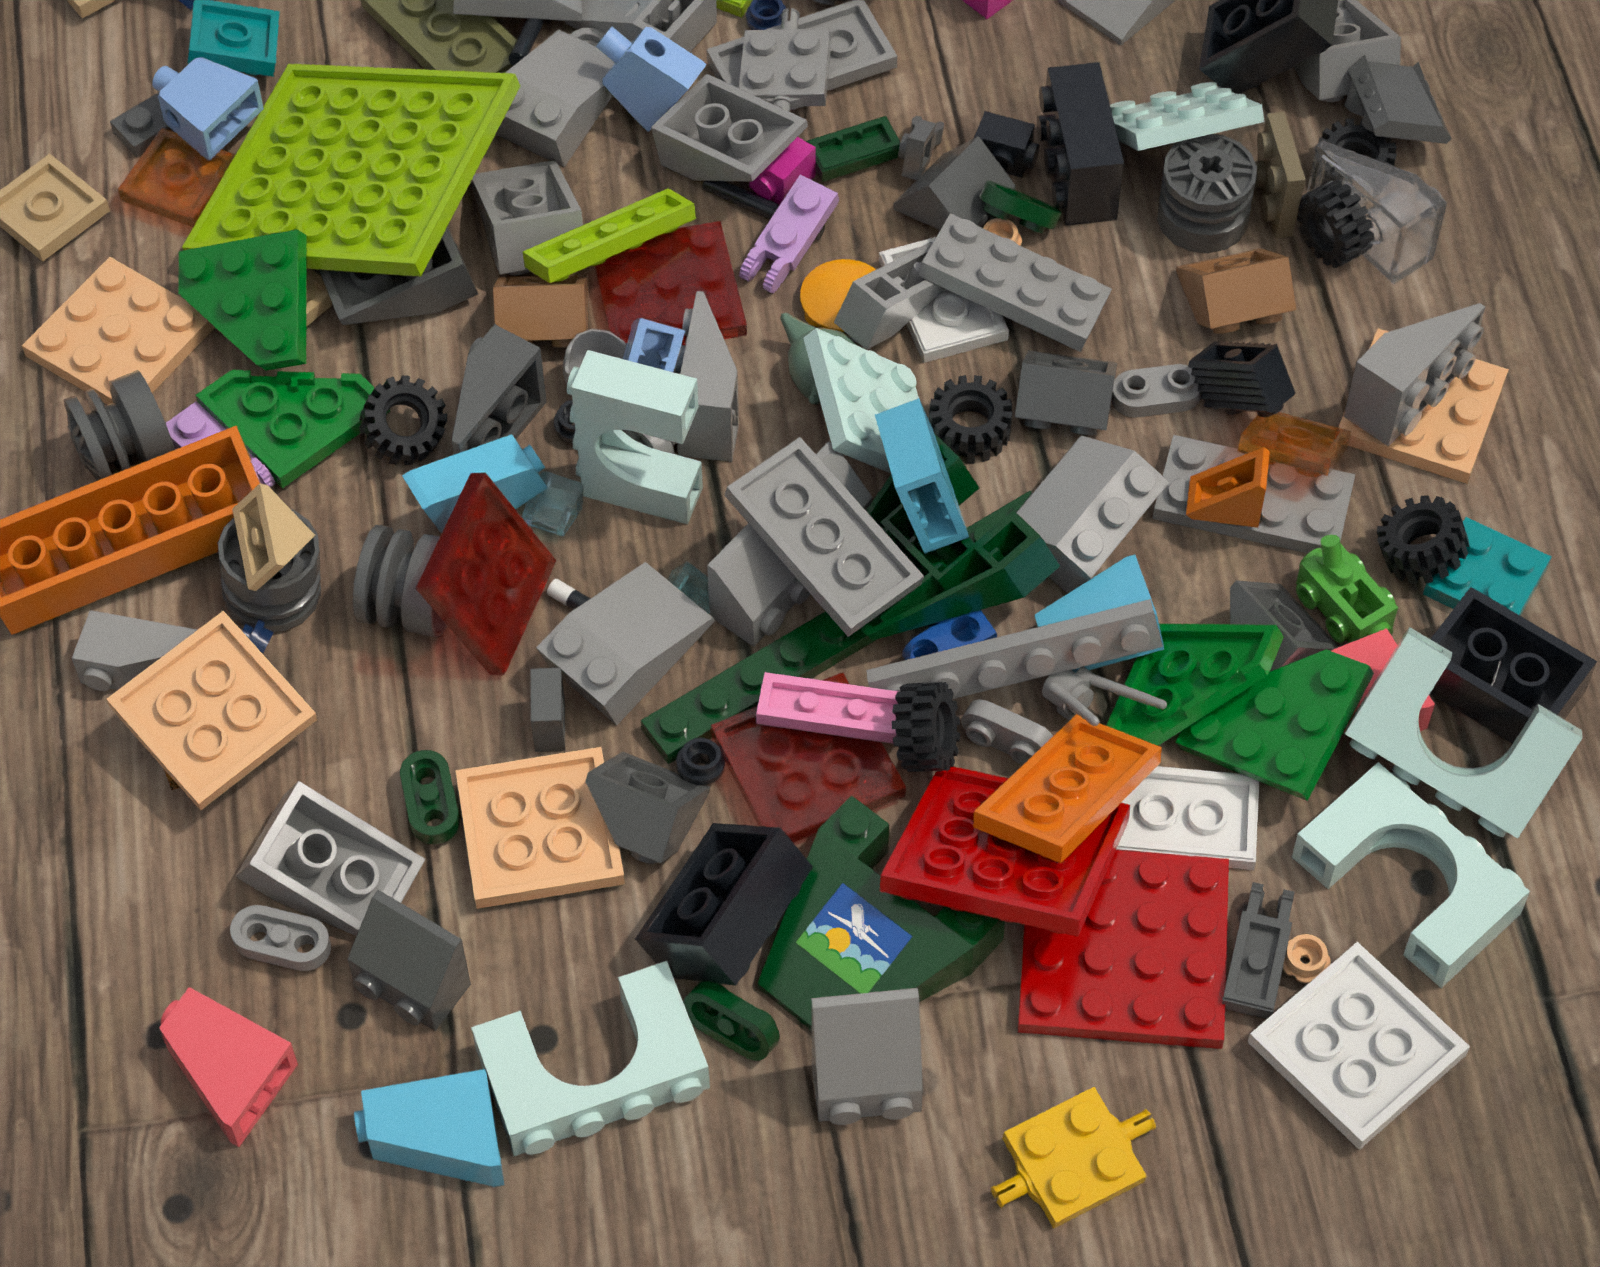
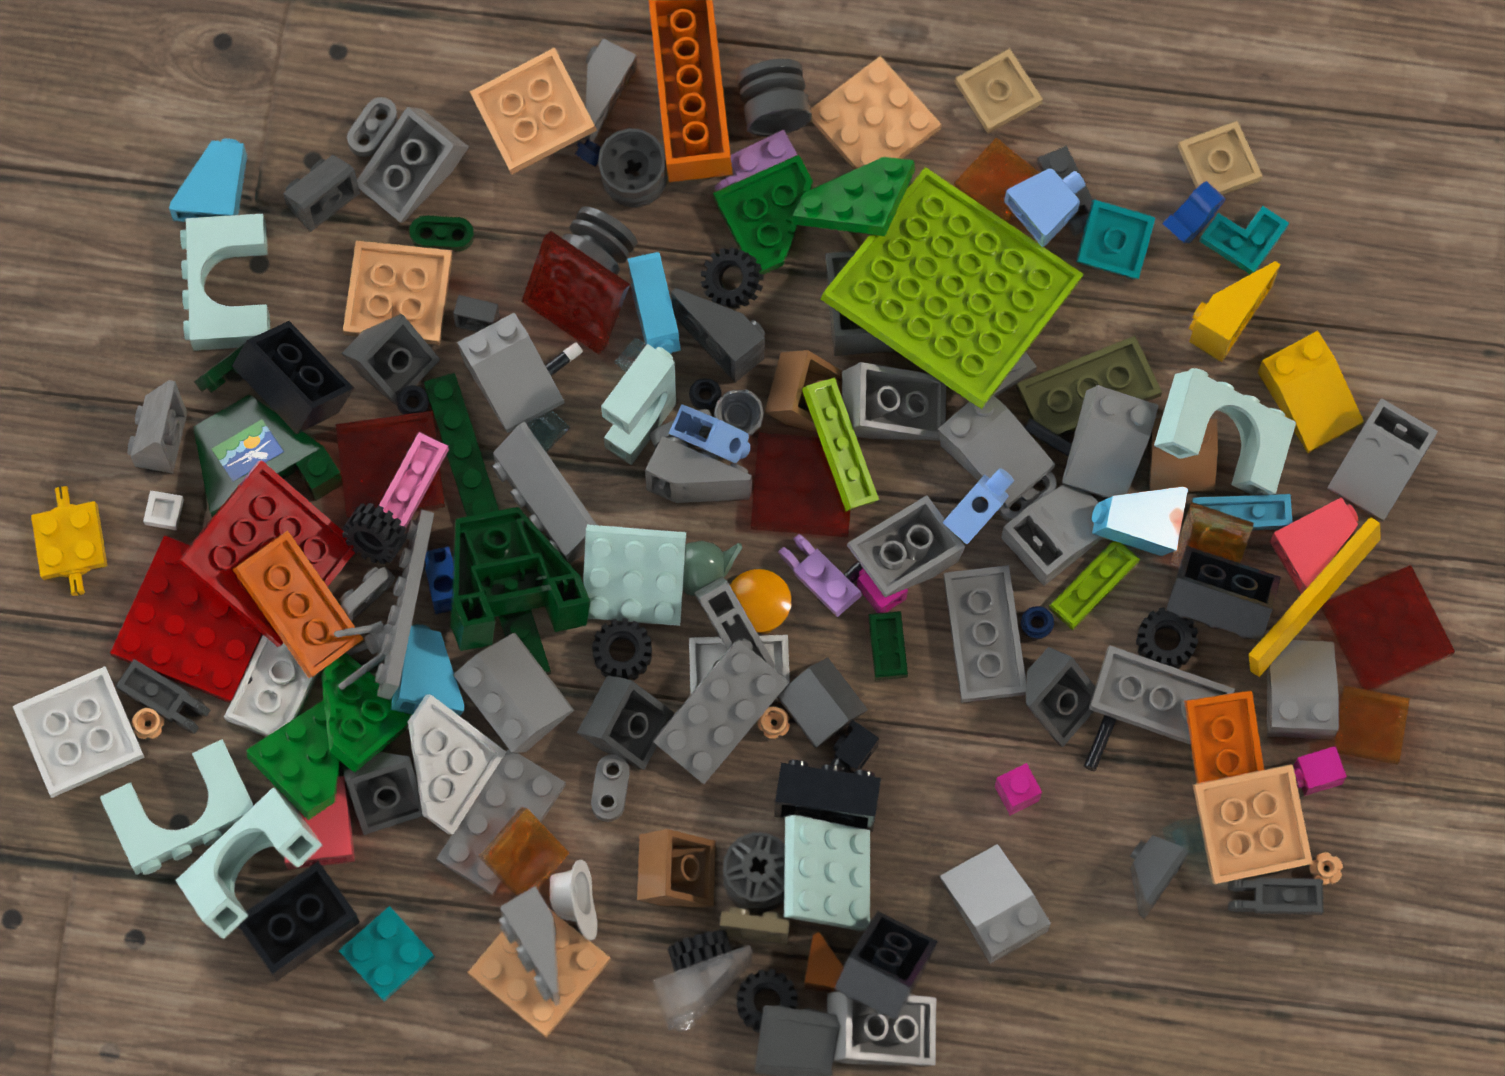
camera: 105 degrees right, 15 degrees up
coral slope [159,987,298,1147] -> none
tan slope [232,483,315,591] -> none
light grey plate [724,437,924,637] -> none
light grey plate [739,8,832,112] -> none
medium azure slope [875,398,969,554] -> none
dark grey plate [898,116,944,180] -> none
dark green plate [979,180,1062,234] -> none
orange slope [1186,447,1270,528] -> none
black brick [1188,340,1296,417] -> none
bright green brick [1296,535,1398,643] -> none
black tyre [1377,495,1469,584] -> none
none -> white plate [143,490,184,531]
none -> white plate [408,694,506,835]
none -> white piece [550,860,597,941]
none -> dark orange slope [804,932,844,993]

